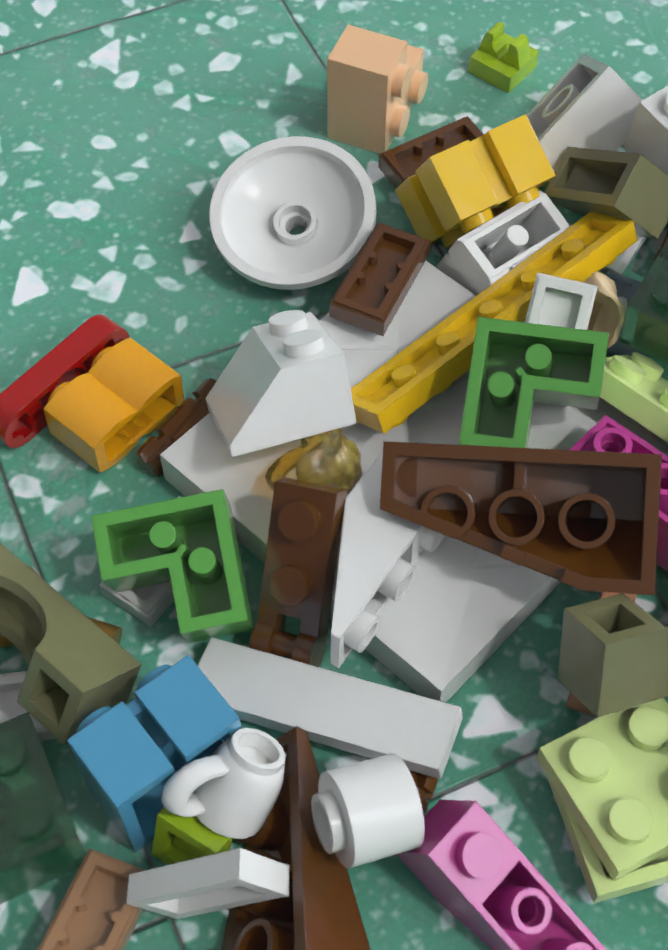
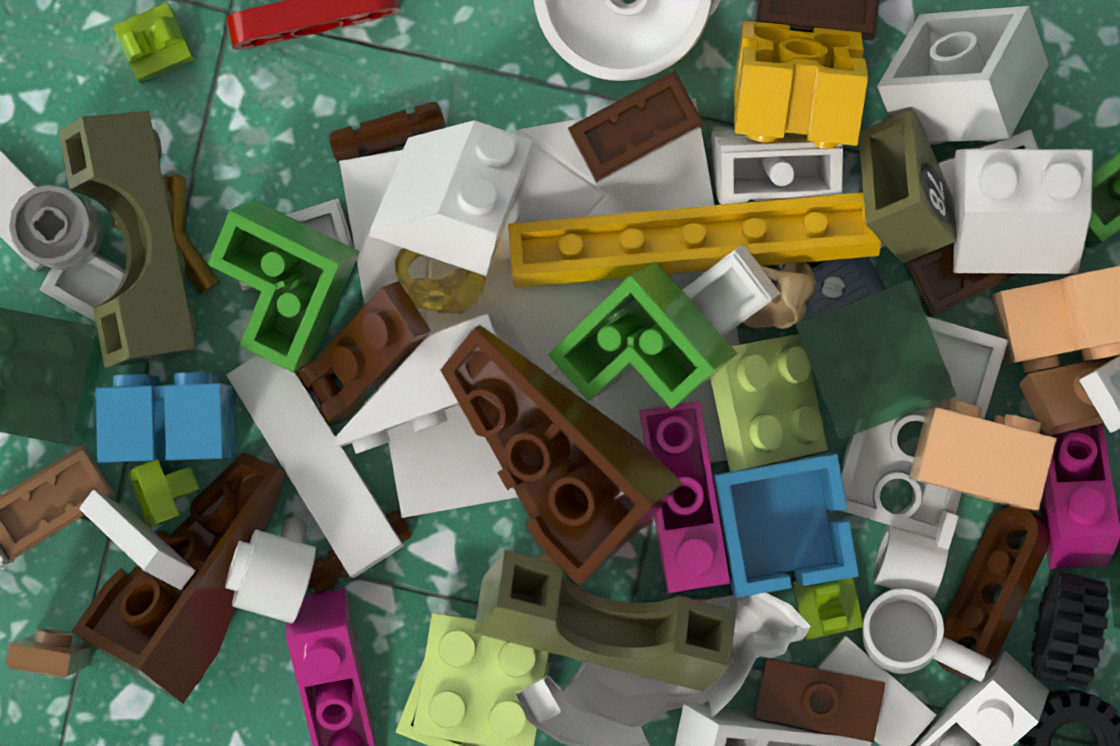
camera: 30 degrees right, 30 degrees up
light orange brick [44,338,184,473] -> none
white piece [161,728,286,839] -> none

